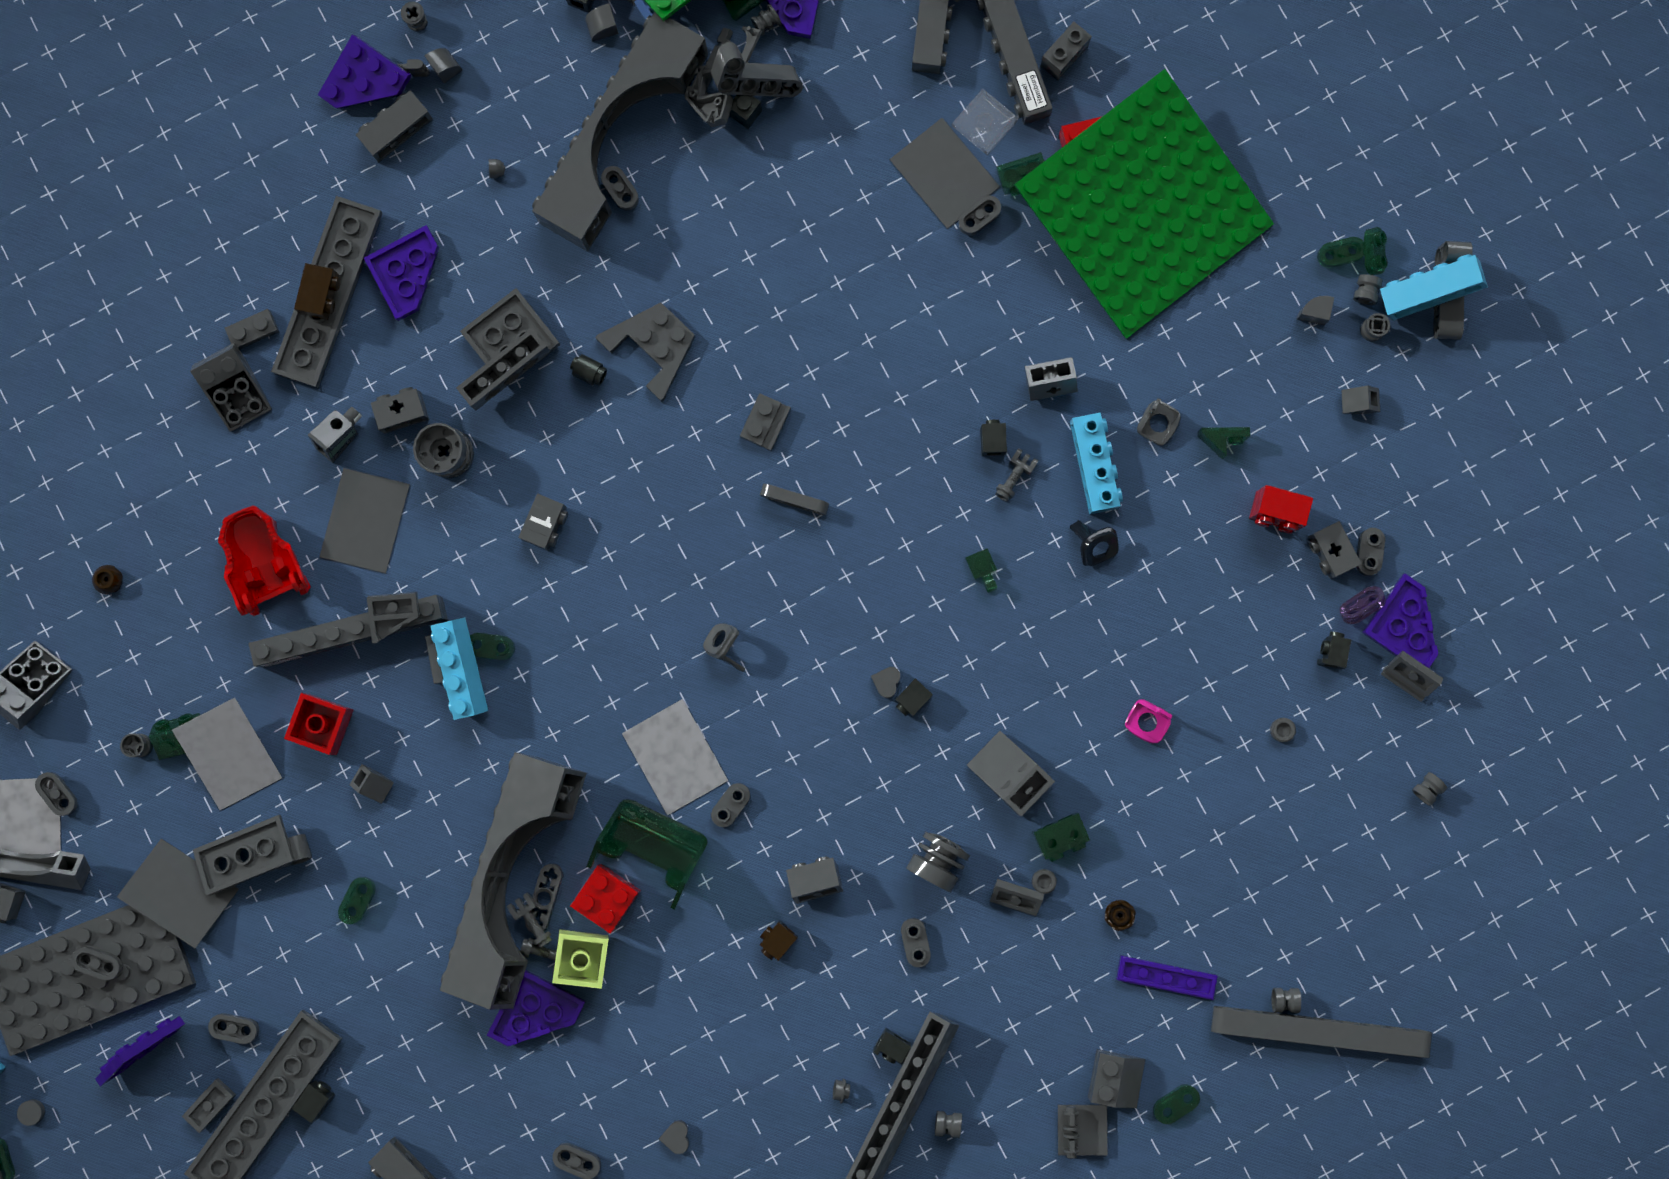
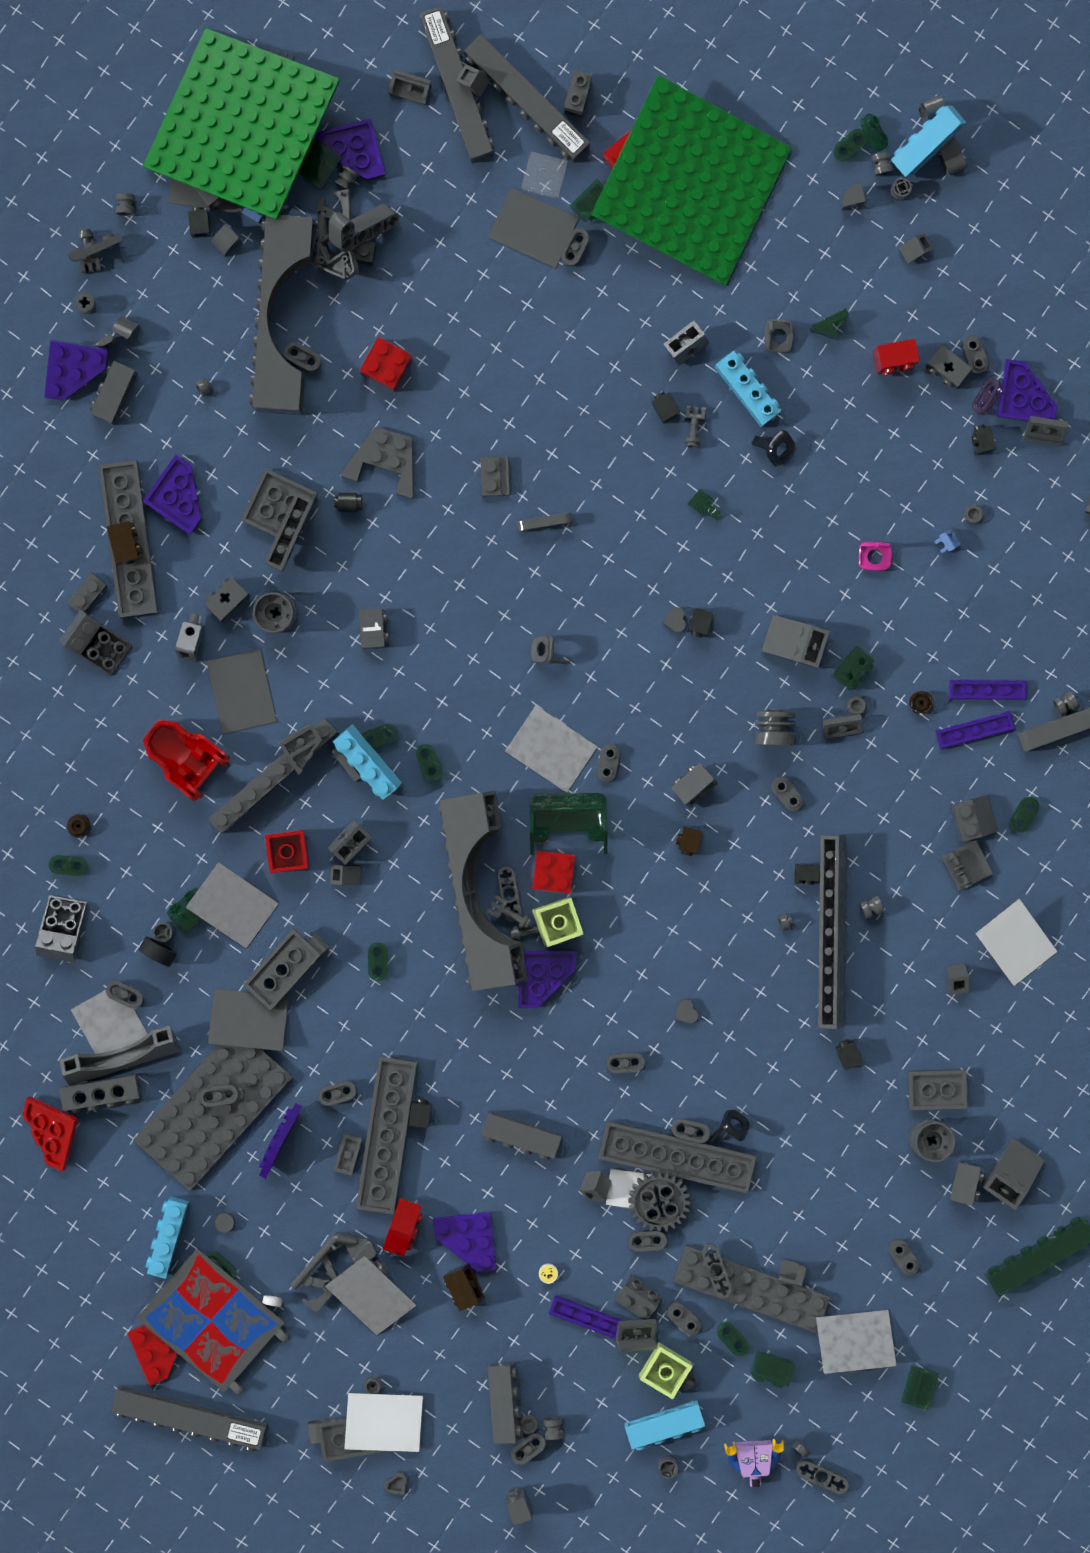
camera: 30 degrees left, 5 degrees up
none -> clear green plate [49,855,88,876]
none -> black tyre [139,936,177,967]
none -> dark grey brick [327,820,372,865]
none -> red brick [360,337,413,392]
none -> clear green plate [416,744,442,781]
none -> medium blue tile [935,529,961,553]
none -> dark purple tile [949,680,1027,700]

